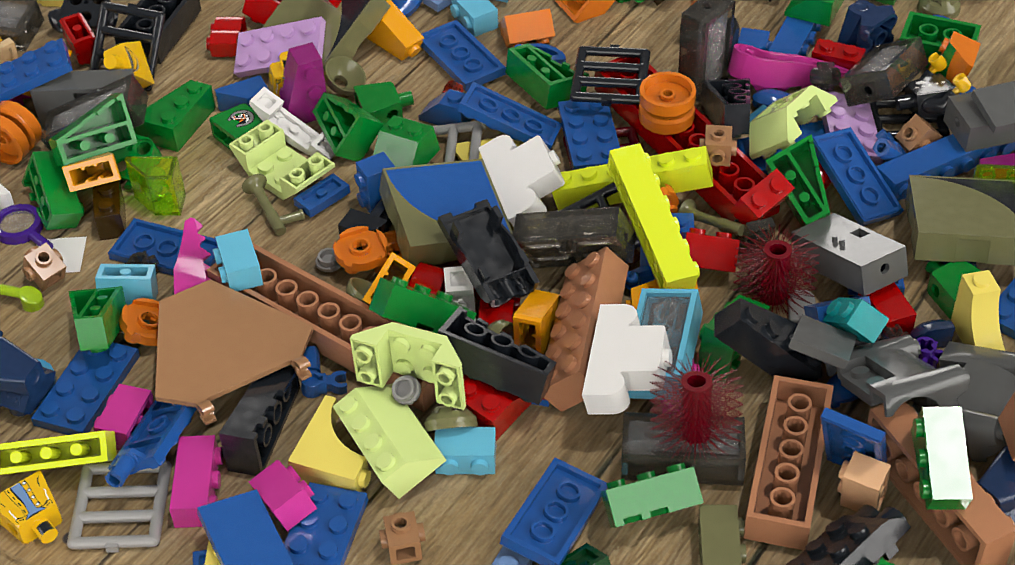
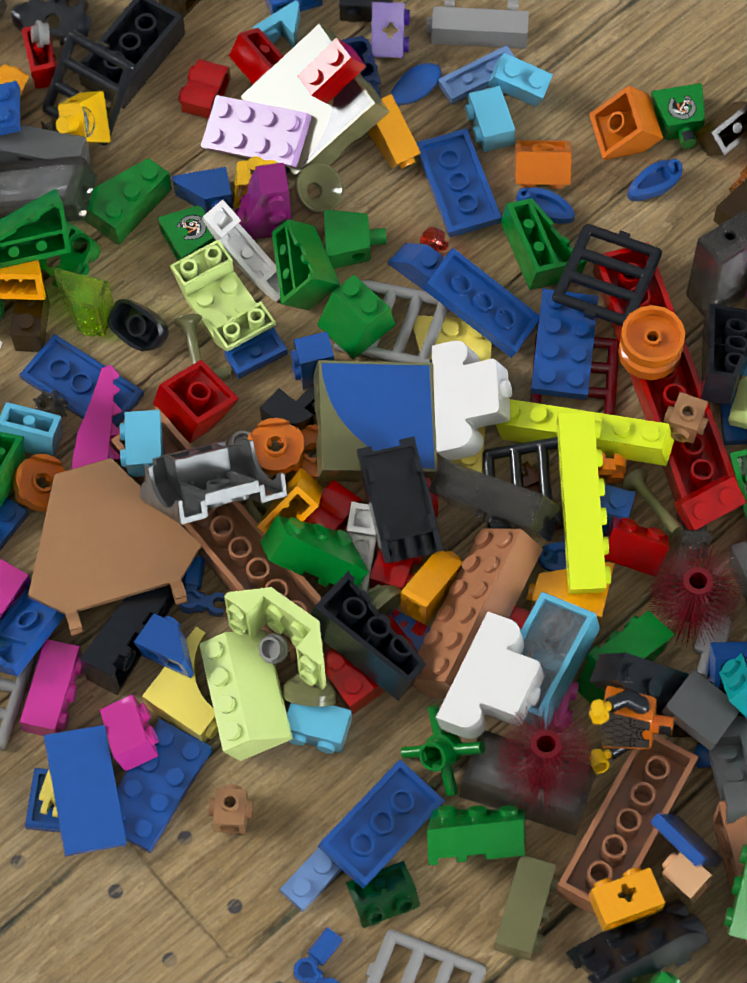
camera: 15 degrees right, 20 degrees up
none -> light grey plate [31,20,50,48]
none -> black piece [107,299,169,351]
none -> blue slope [134,614,194,679]
none -> dark grey piece [140,439,287,525]
none -> red slope [153,359,239,443]
none -> green bar [401,704,485,796]
none -> torso [589,686,674,774]
none -> light orange brick [589,867,665,932]
none -> blue arm [627,159,682,201]

